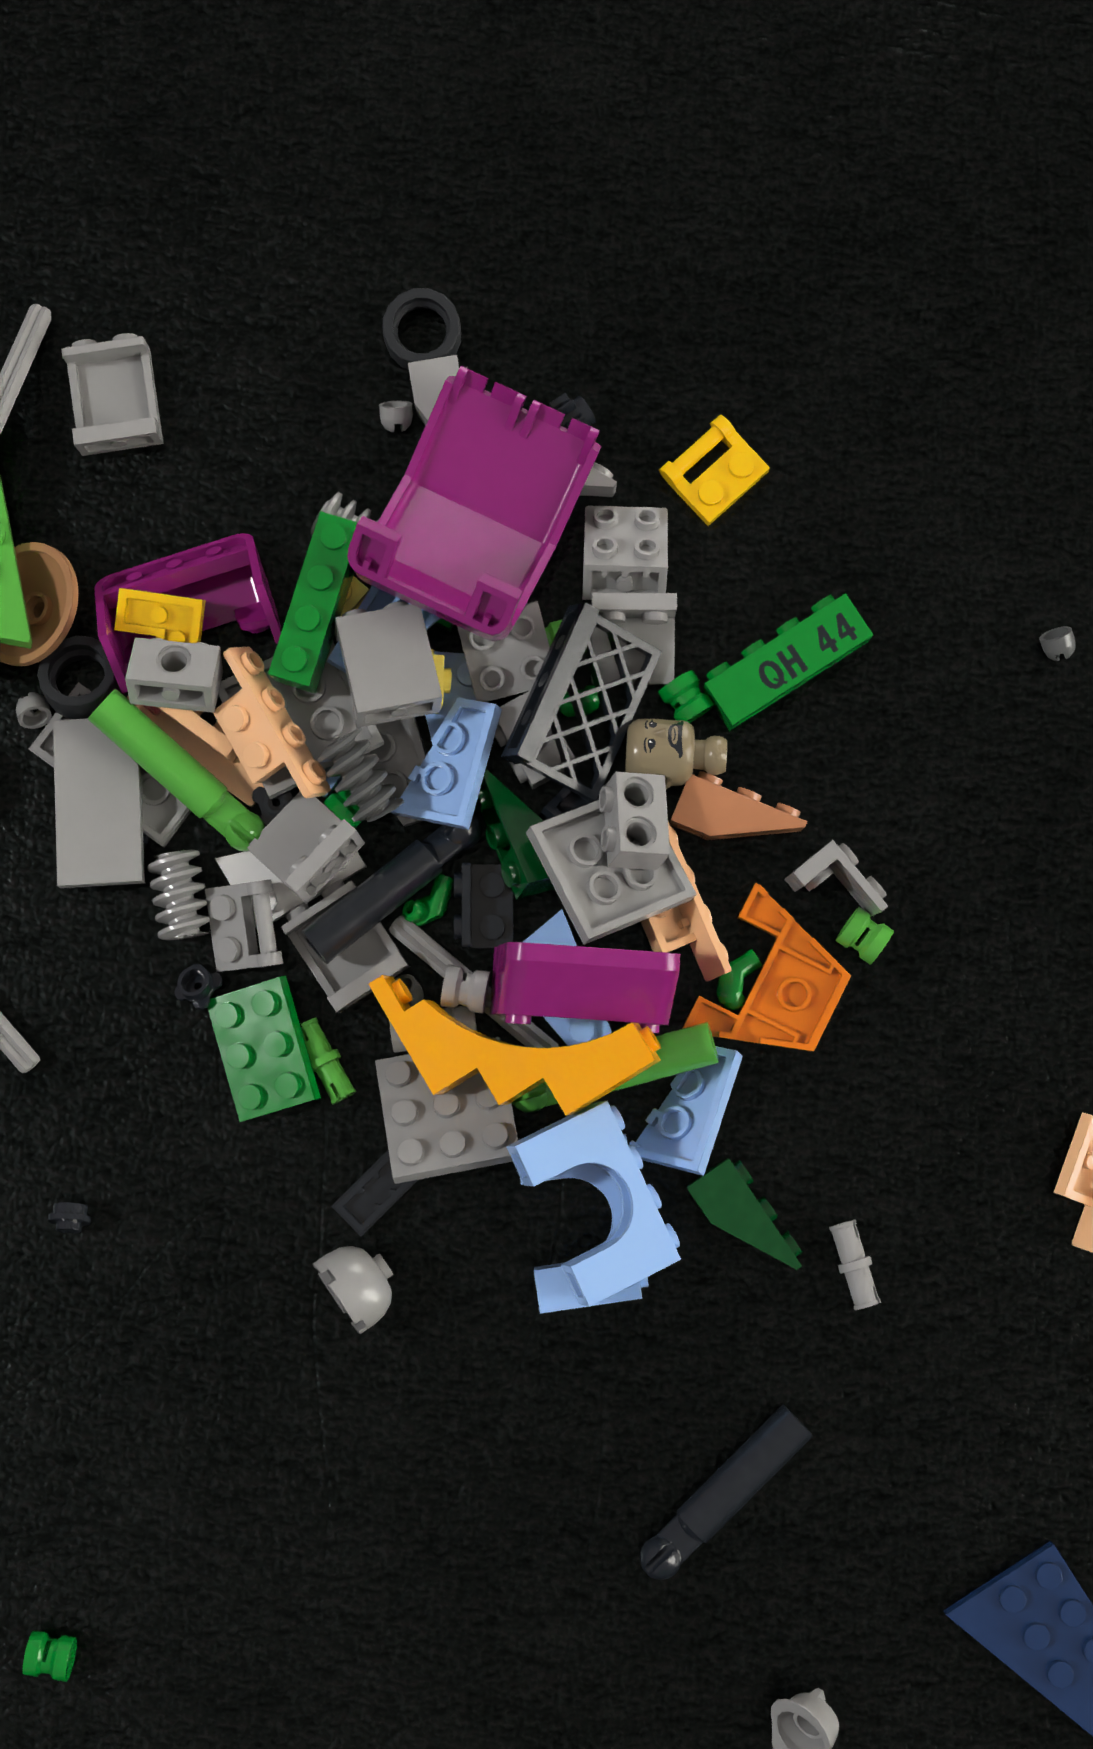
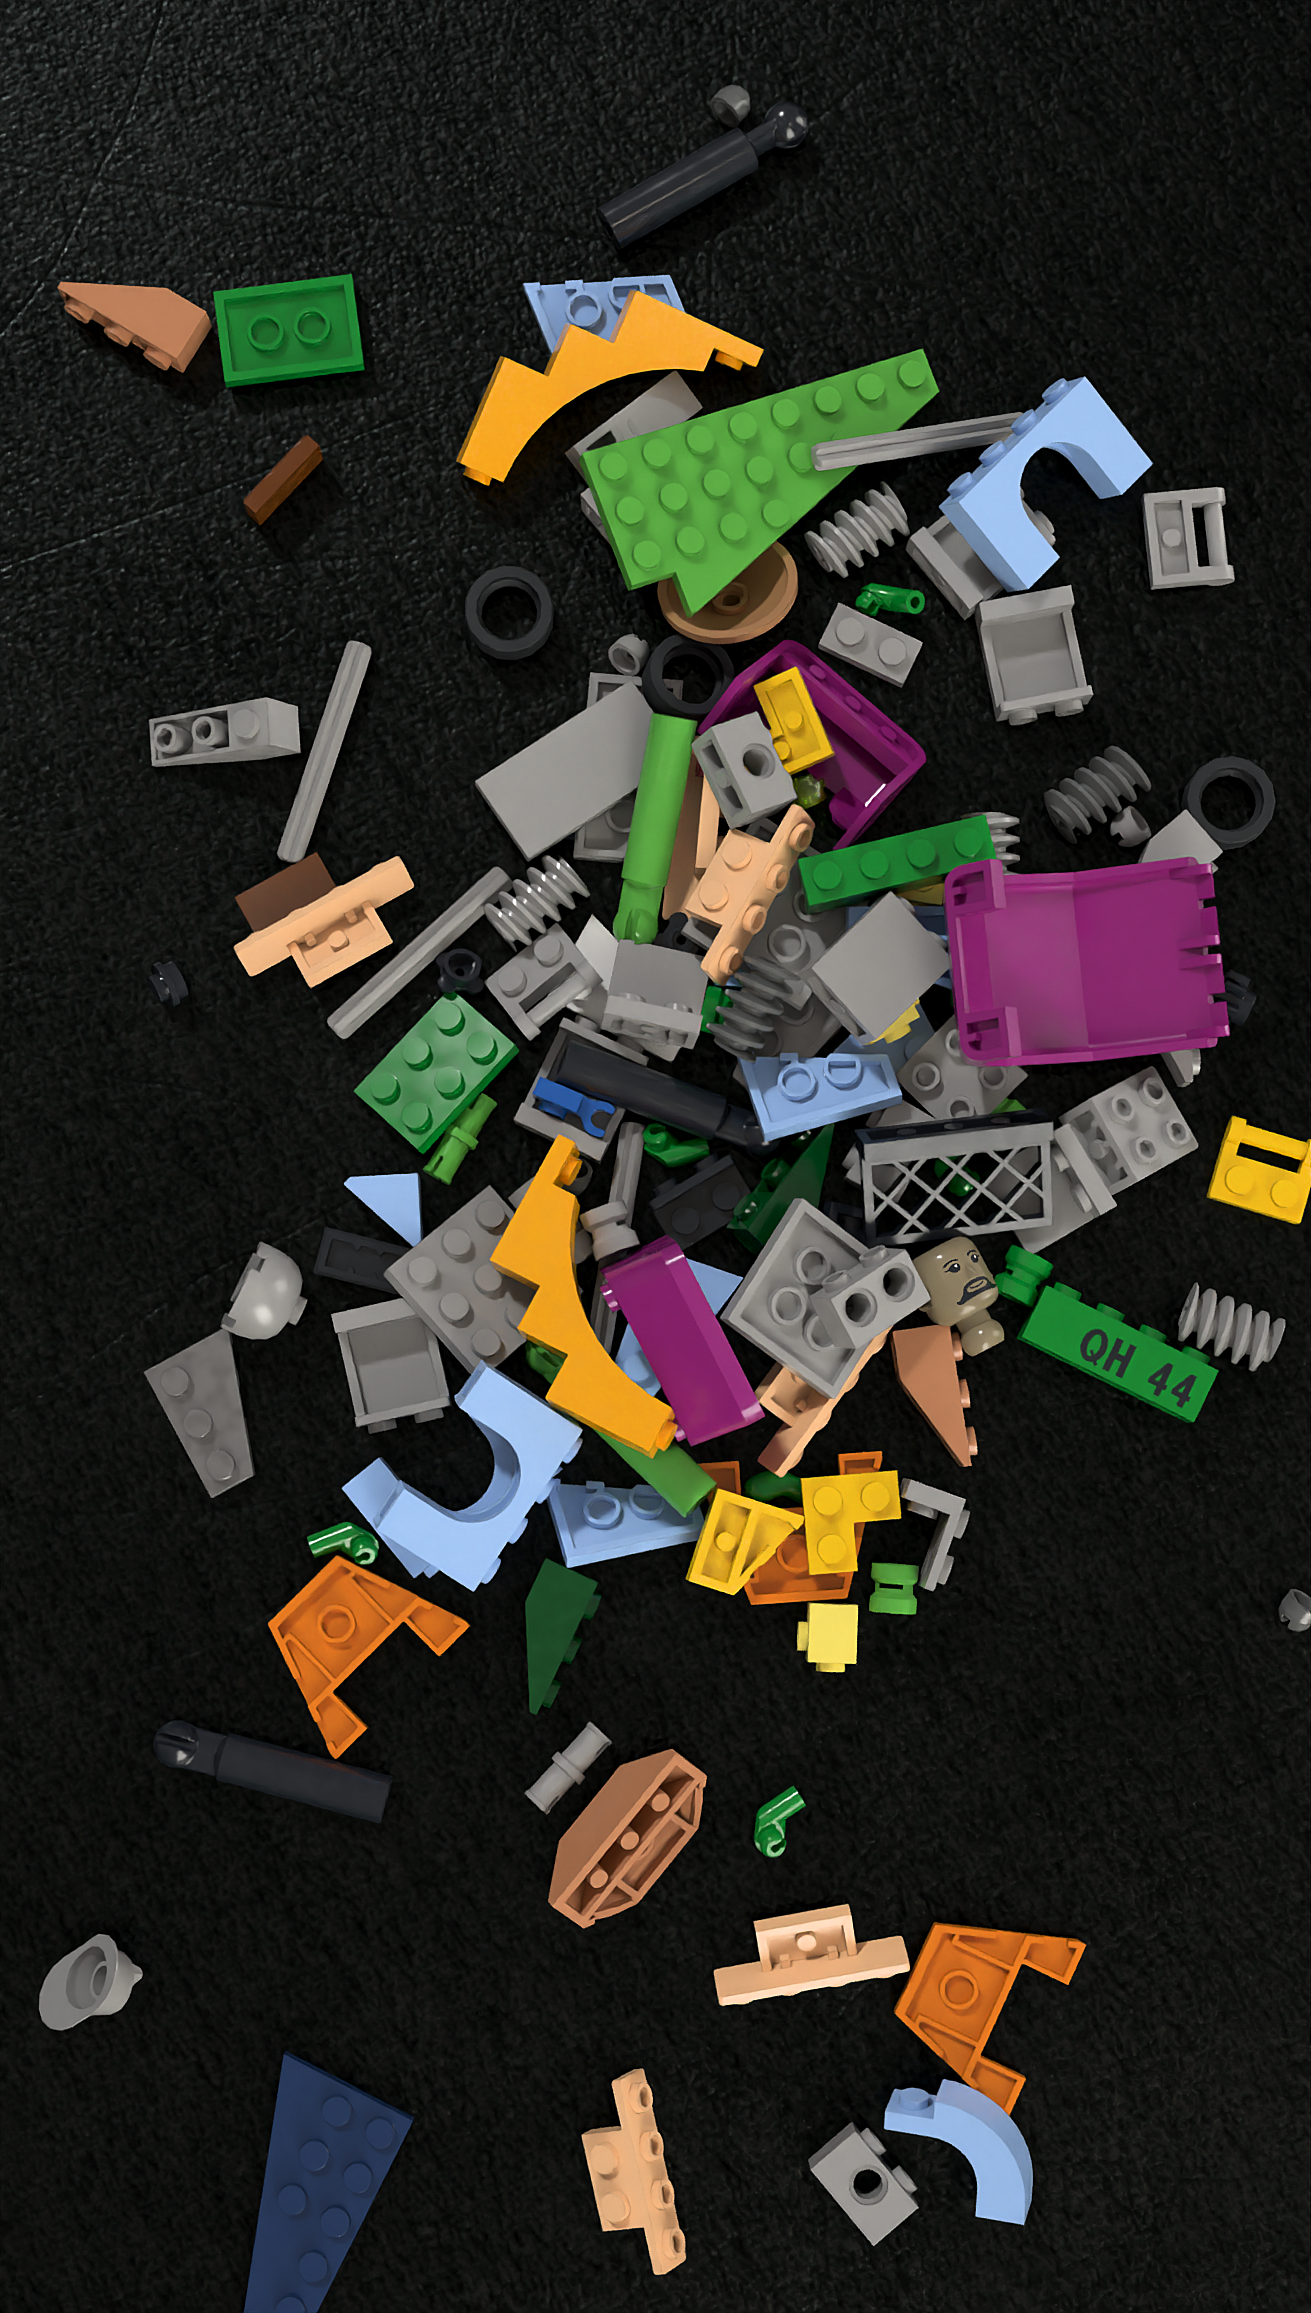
camera: 50 degrees right, 0 degrees up
none -> flat silver wing [144,1329,255,1498]
none -> reddish brown tile [234,852,336,932]
none -> light nougat bracket [234,856,414,988]
none -> orange wing [268,1555,470,1759]
none -> green arm [307,1522,379,1565]
none -> light grey axle [327,867,513,1039]
none -> light grey panel [331,1298,452,1434]
none -> light blue slope [344,1173,424,1247]
none -> blue plate [533,1076,615,1138]
none -> nougat wedge [548,1749,707,1928]
none -> yellow wing [686,1487,805,1595]
none -> green arm [754,1786,806,1858]
none -> clear neon green plate [789,773,827,809]
none -> light yellow brick [797,1602,858,1672]
none -> yellow plate [800,1470,901,1575]
none -> light grey piece [804,481,910,578]
none -> light grey plate [818,603,923,688]
none -> green arm [855,583,925,617]
none -> light blue arch [939,377,1153,592]
none -> light grey panel [974,585,1093,725]
none -> dark grey piece [1044,745,1151,844]
none -> light grey plate [1141,487,1235,590]
none -> light grey piece [1178,1283,1285,1371]

